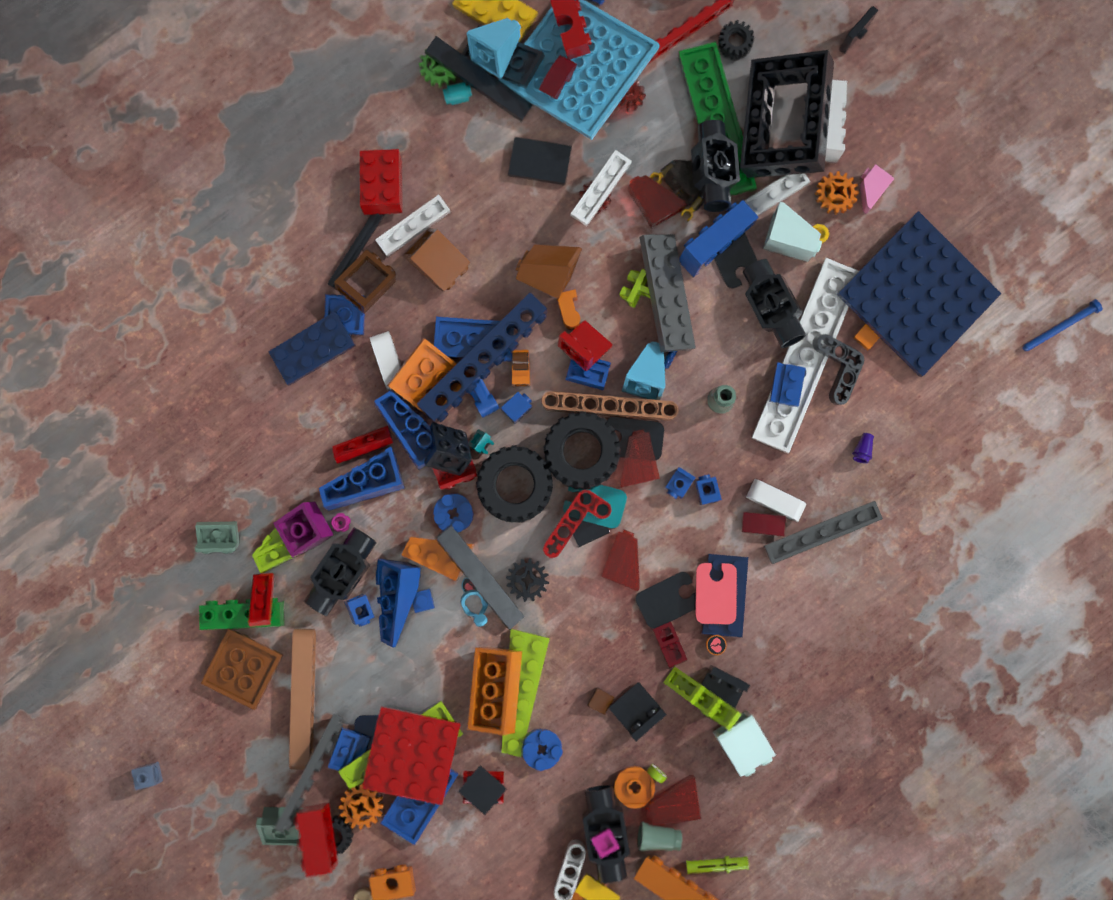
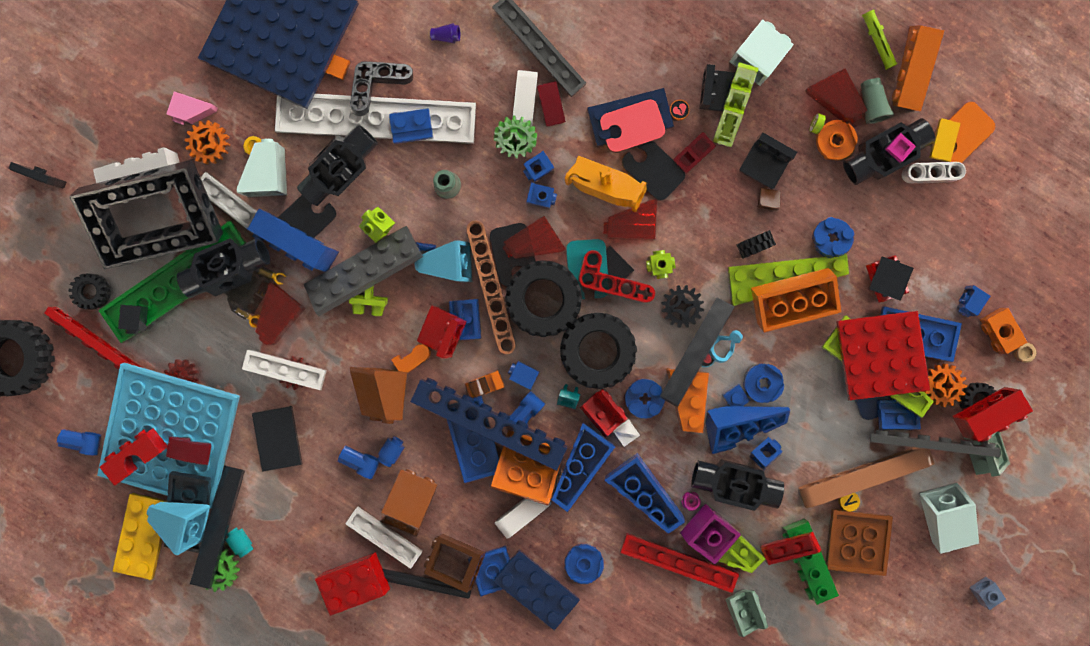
camera: 110 degrees left, 5 degrees up
red plate [332,426,393,464] -> none
black bracket [424,422,472,476] -> none
none -> black brick [118,305,148,334]
none -> blue piece [337,446,380,479]
none -> lime brick [359,207,395,243]
none -> blue brick [377,436,405,467]
none -> bright green gear [494,115,537,158]
none -> light orange piece [565,156,647,212]
none -> blue tile [565,544,604,584]
none -> white tile [613,419,640,447]
none -> red plate [620,533,739,593]
none -> lime brick [646,250,676,279]
none -> black tyre [736,230,776,259]
none -> blue plate [743,363,784,403]
none -> yellow tile [838,493,860,511]
none -> light aqua slope [919,483,979,554]
none -> blue brick [957,285,991,317]

